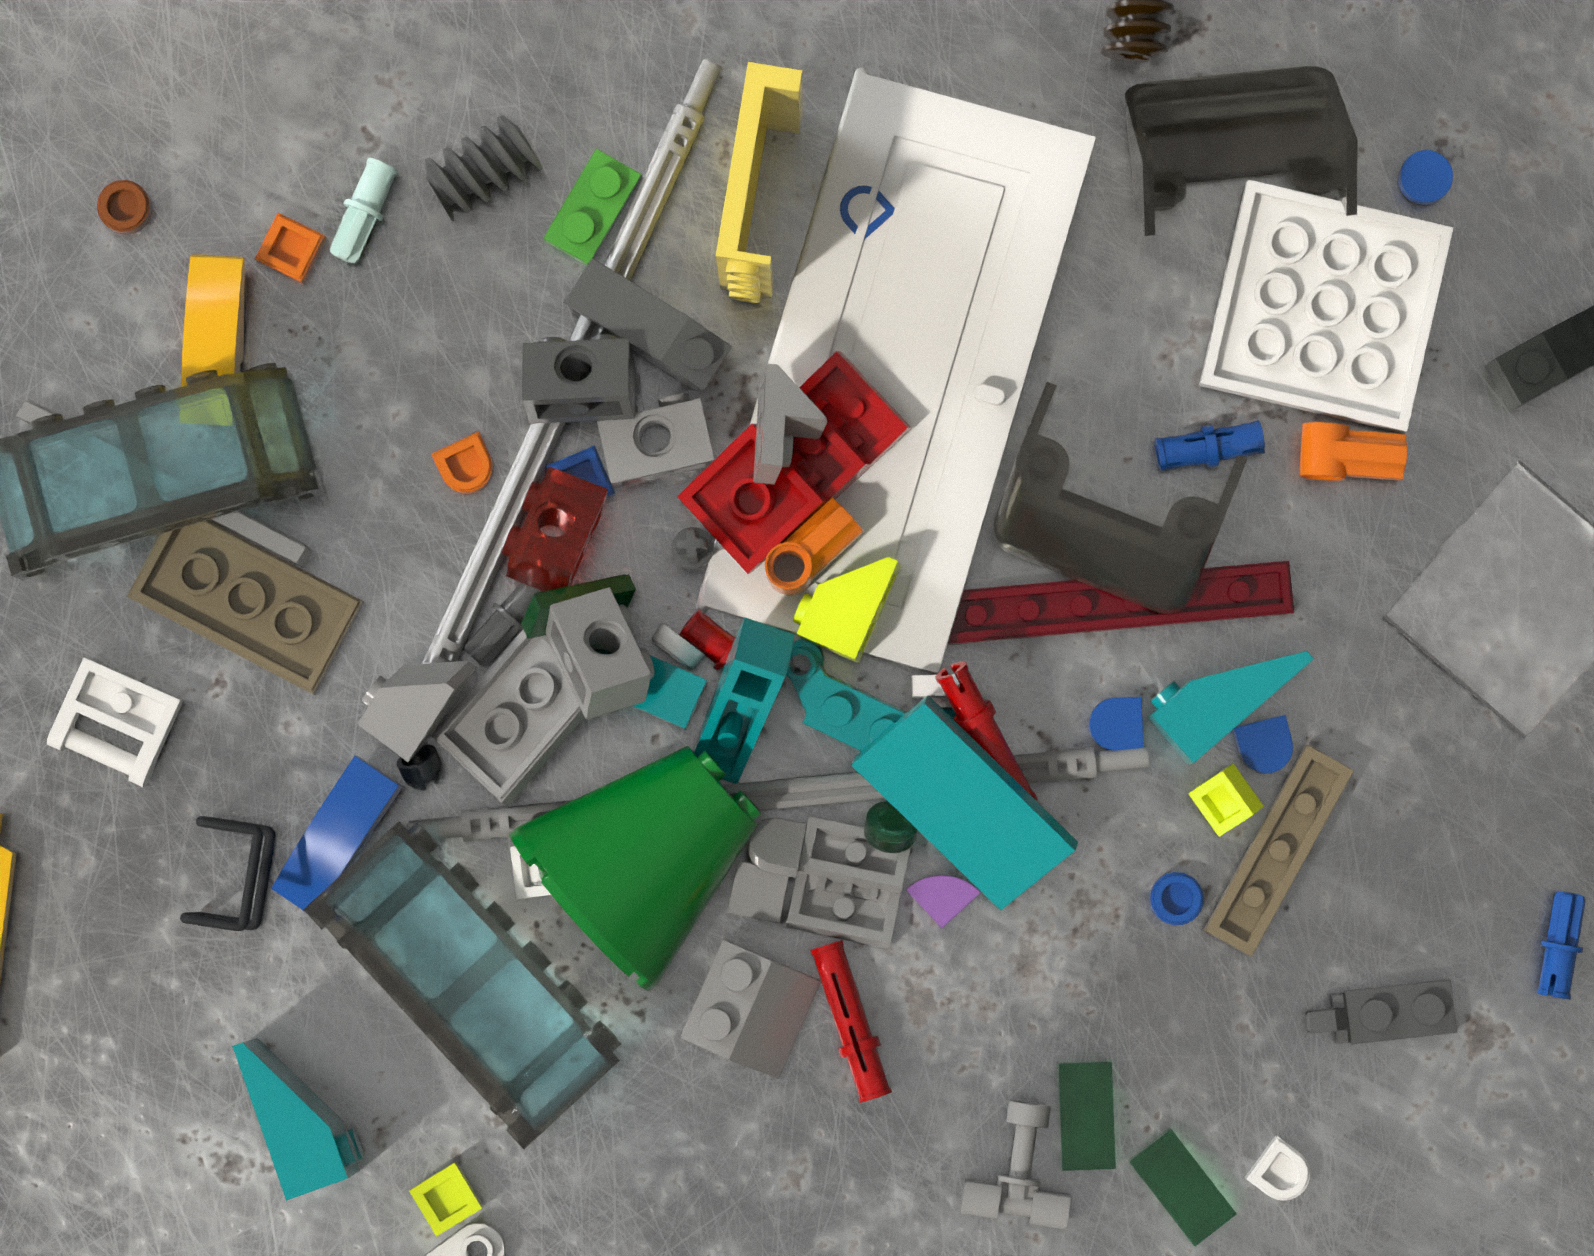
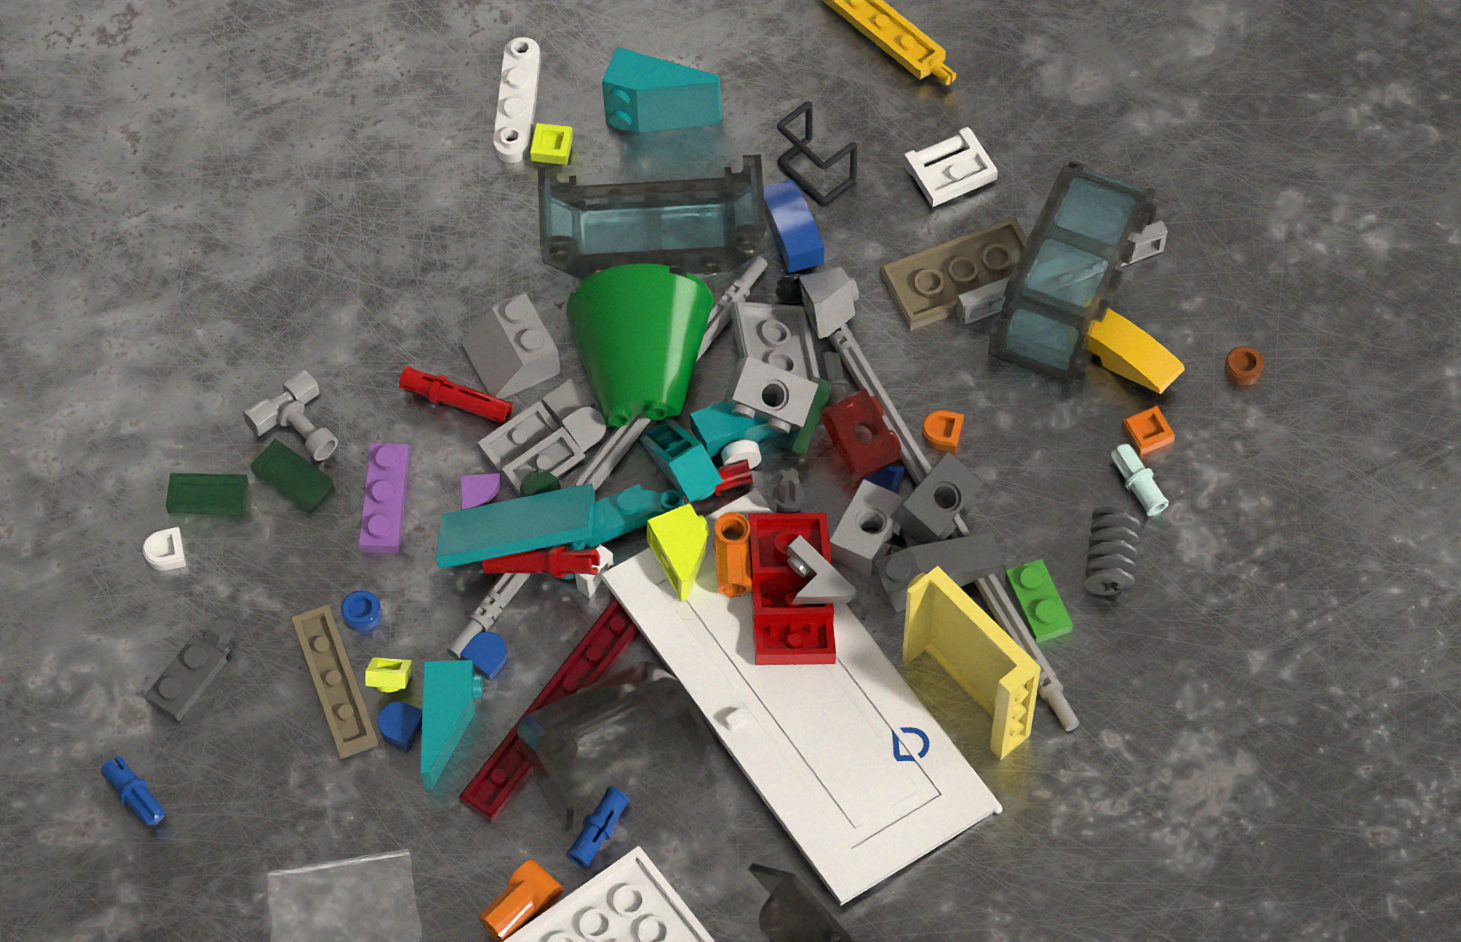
camera: 130 degrees right, 25 degrees down
none -> medium lavender plate [359,443,410,553]

